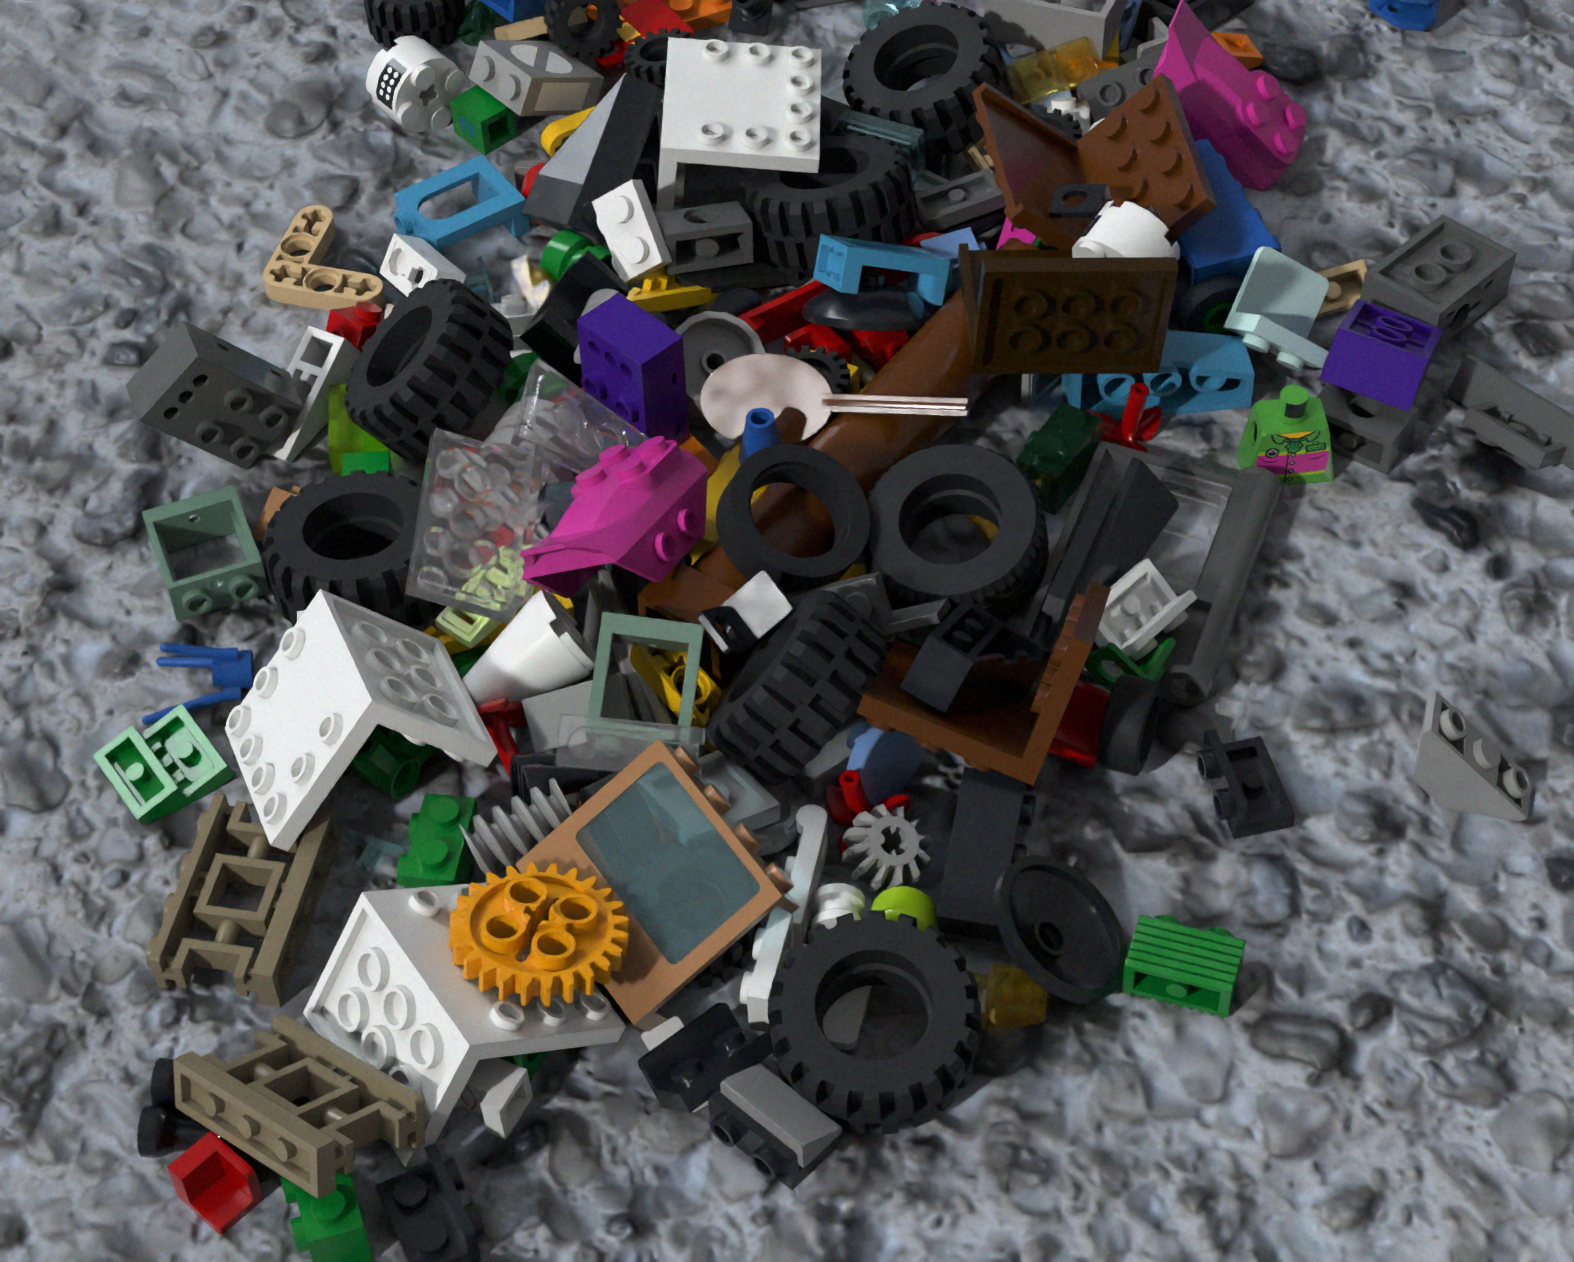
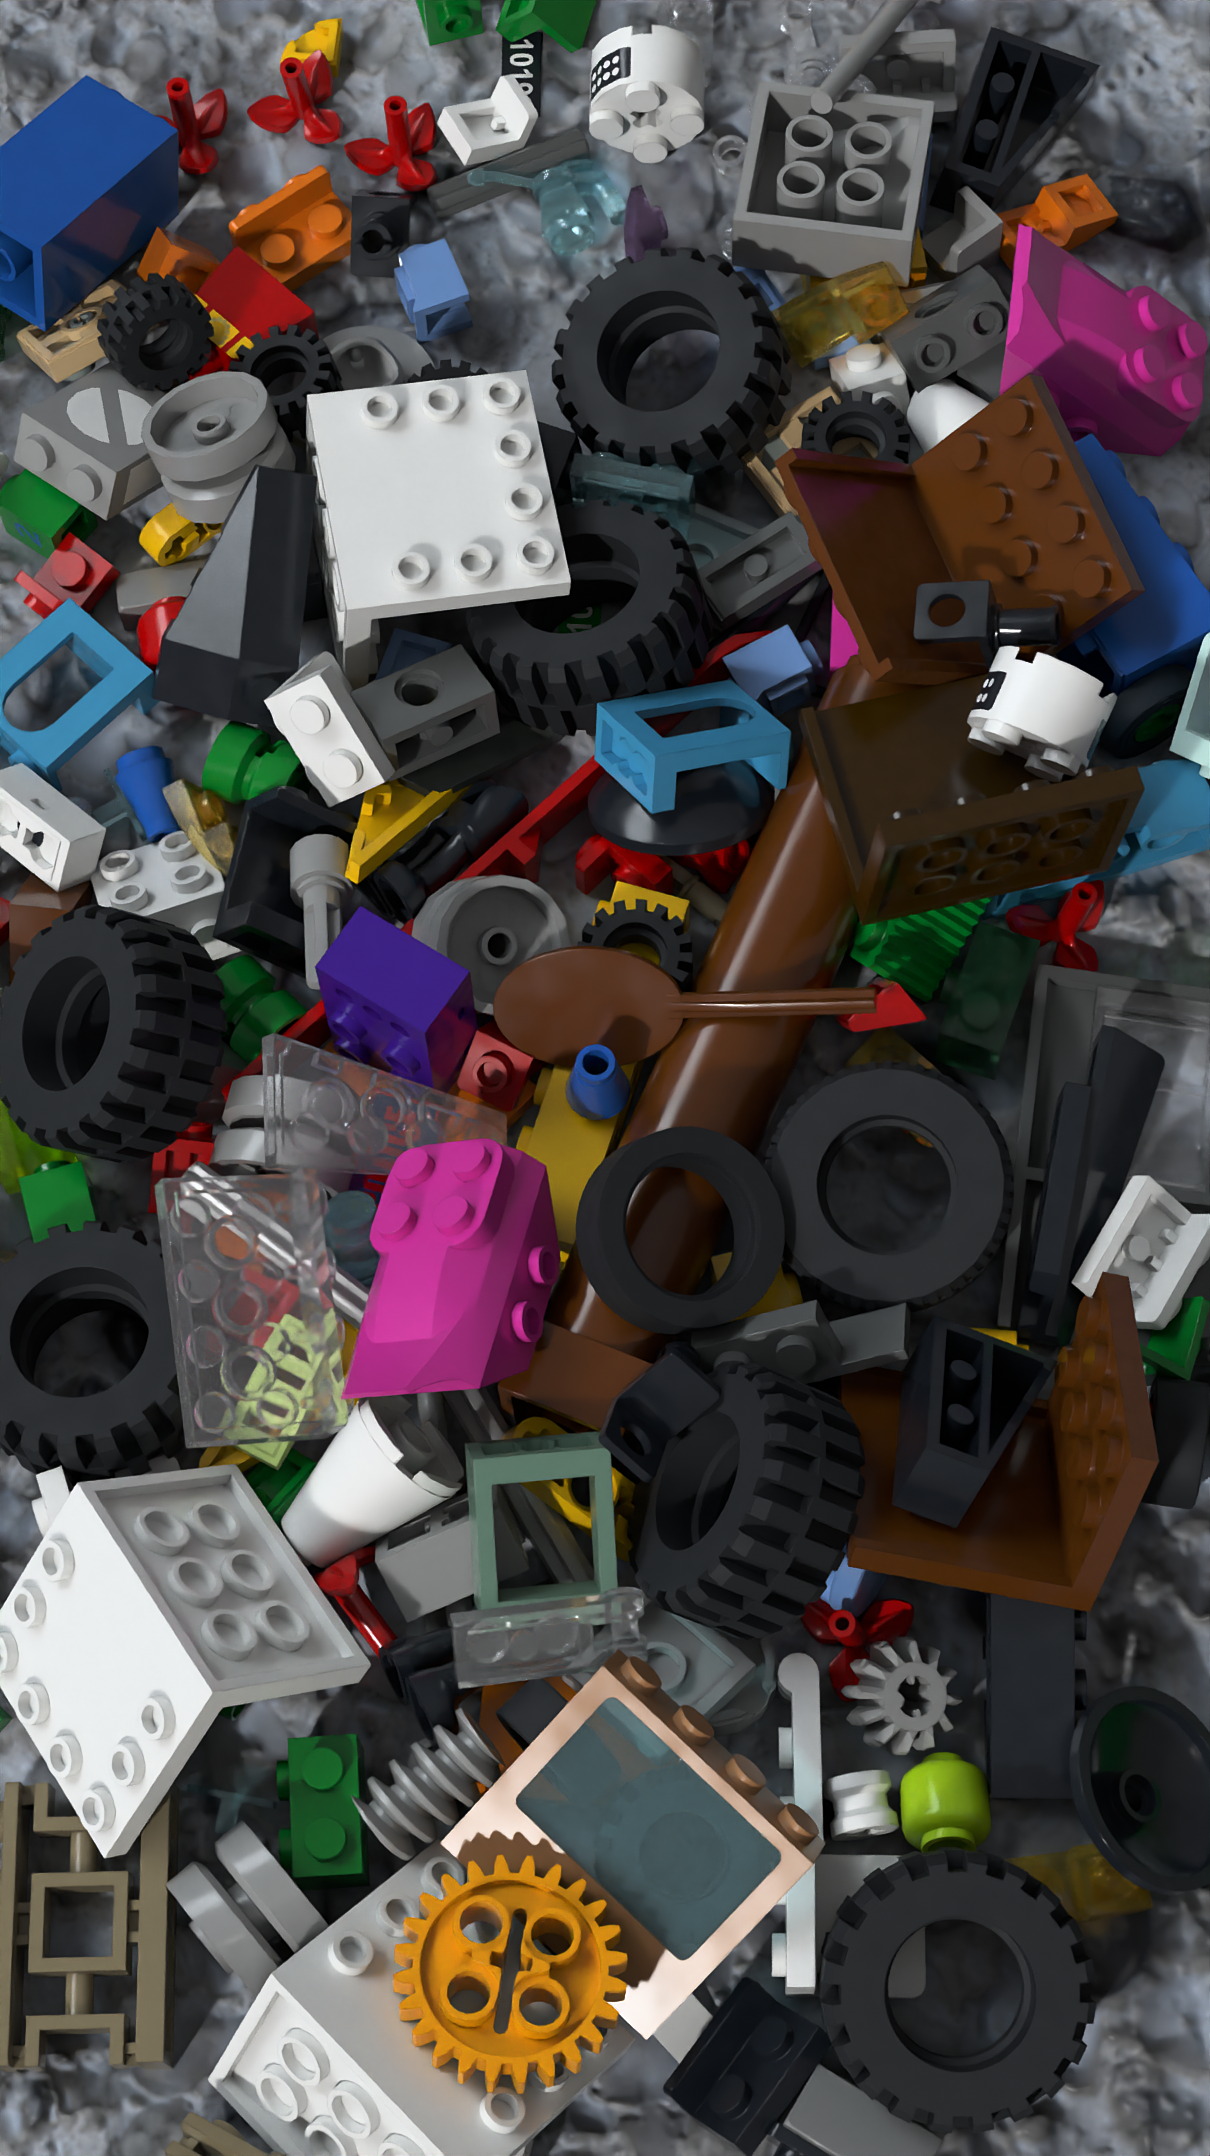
camera: 10 degrees left, 20 degrees up
none -> red bracket [14,532,121,619]
none -> blue cone [115,746,184,843]
none -> light grey wheel [141,371,296,524]
none -> light grey wheel [165,1820,329,1998]
none -> medium blue window [394,238,473,344]
none -> red bracket [457,1019,549,1112]
none -> red slope [834,977,927,1032]
none -> green brick [848,897,992,1002]

